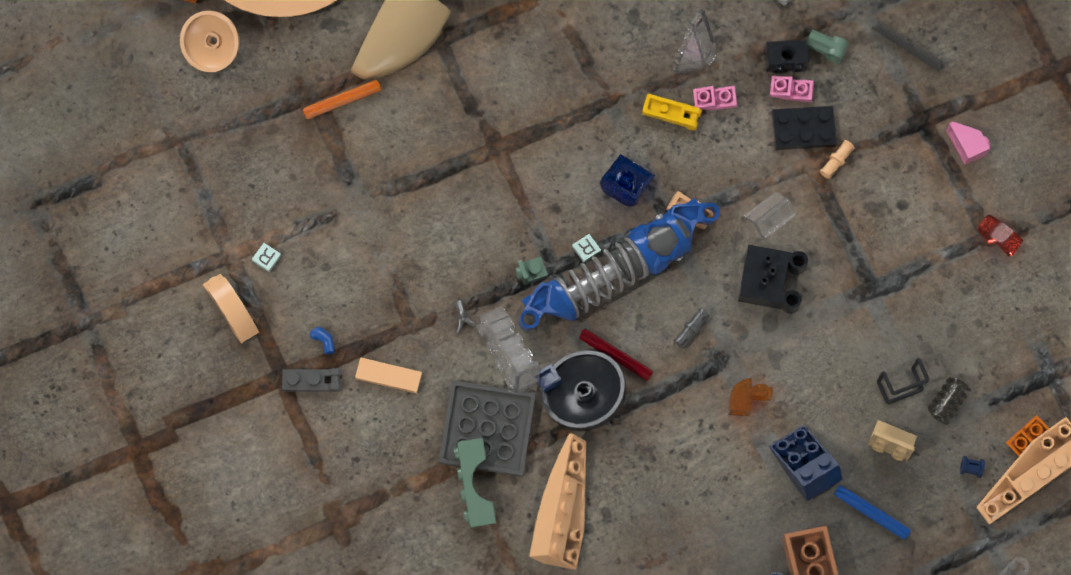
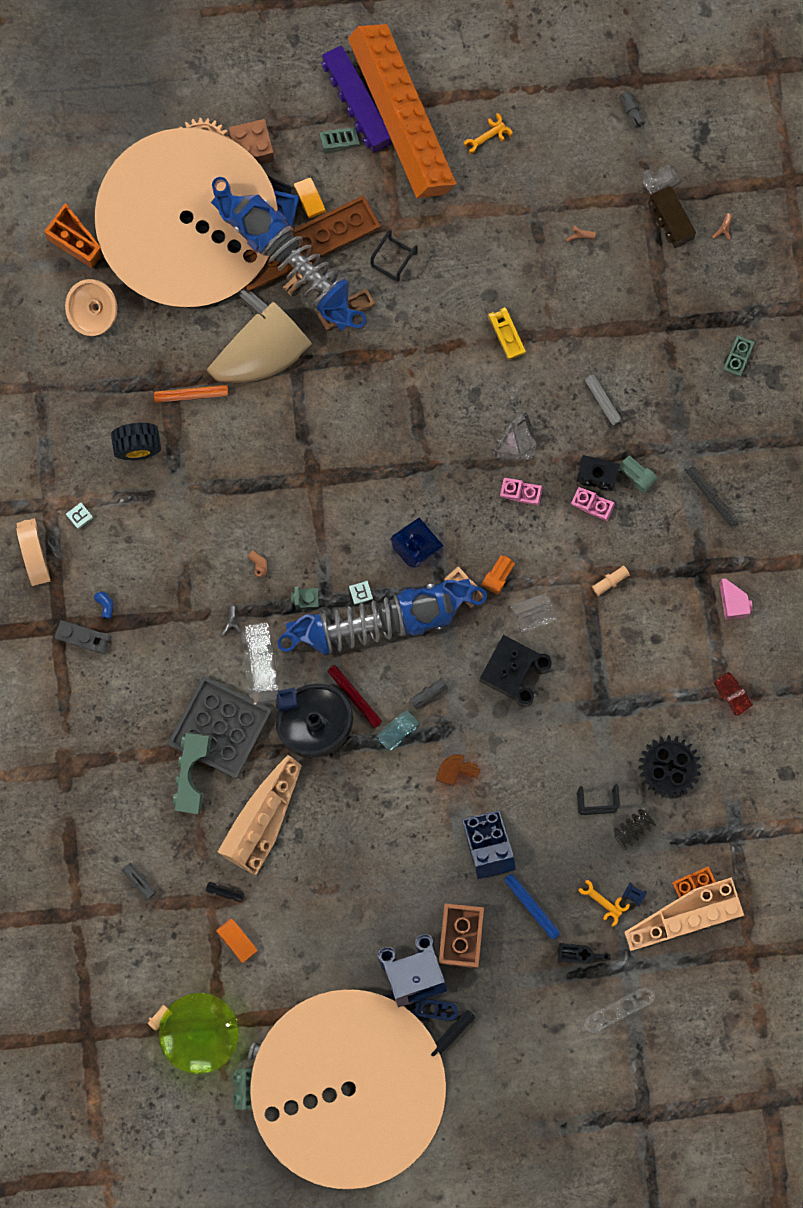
camera: 20 degrees right, 5 degrees up
light nougat tile [355,358,422,394] -> none
yellow plate [642,93,702,130] -> none
black plate [771,106,837,150] -> none
tan bracket [868,420,917,461] -> none
none -> black wheel [111,422,161,460]
none -> nougat arm [248,550,267,577]
none -> clear light blue slope [376,710,419,751]
none -> orange piece [481,555,515,595]
none -> black piece [557,943,611,965]
none -> light orange bar [578,880,630,927]
none -> black gear [638,735,702,799]

